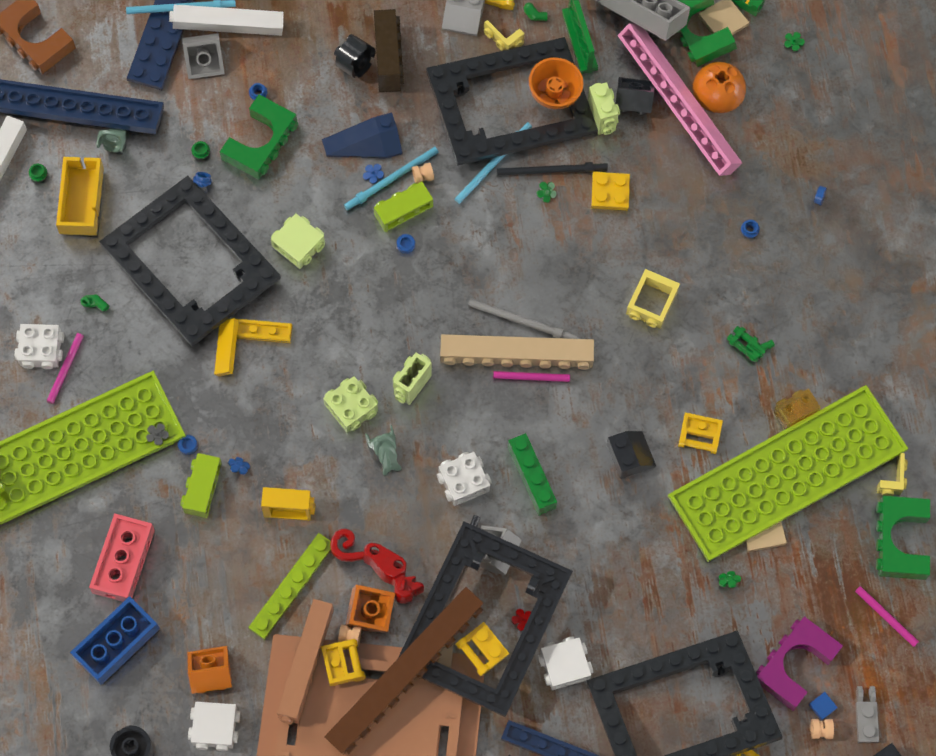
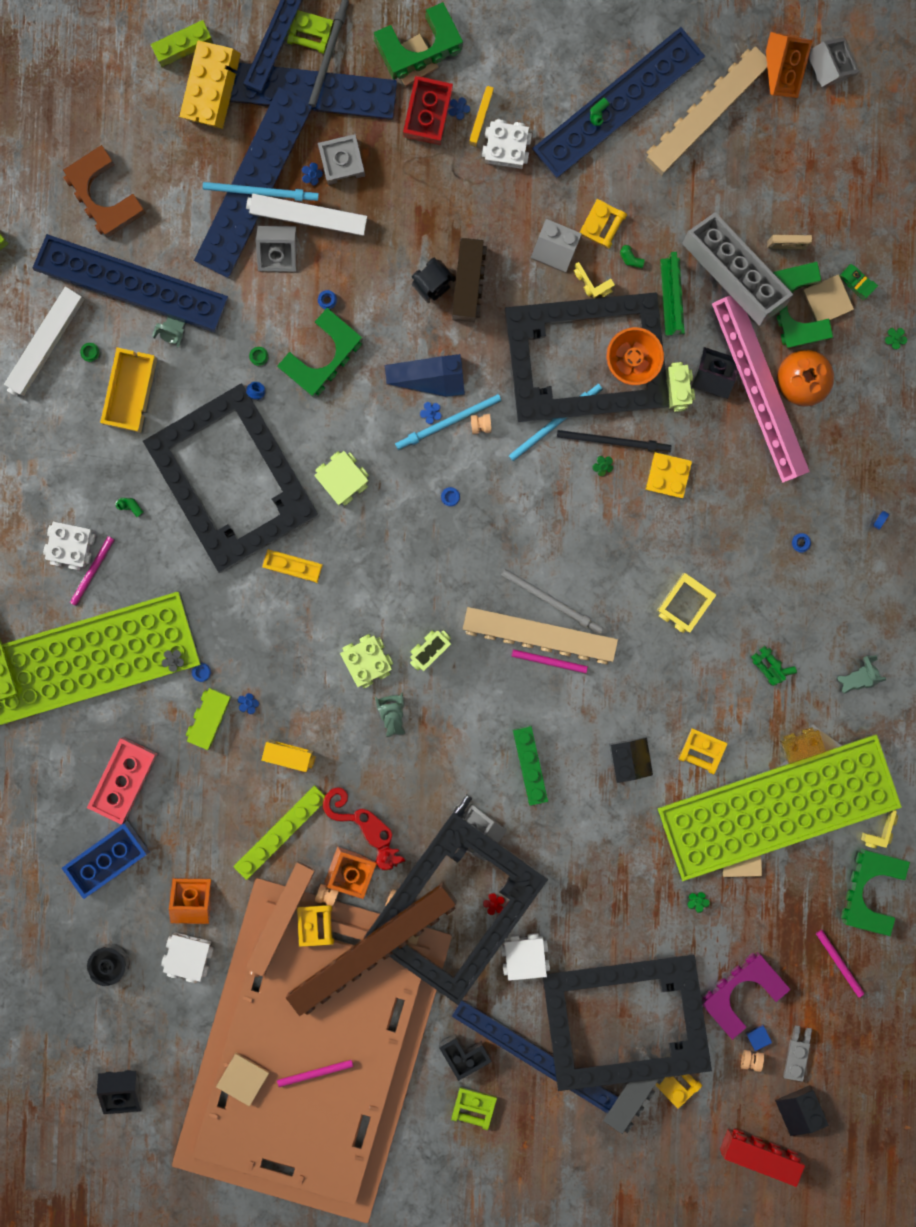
camera: 10 degrees right, 20 degrees up
yellow tile [214,318,239,377] -> none
lime brick [373,182,433,232] -> none
white brick [436,452,492,506] -> none
yellow plate [455,622,509,676] -> none
none -> sand green hair [837,655,886,693]

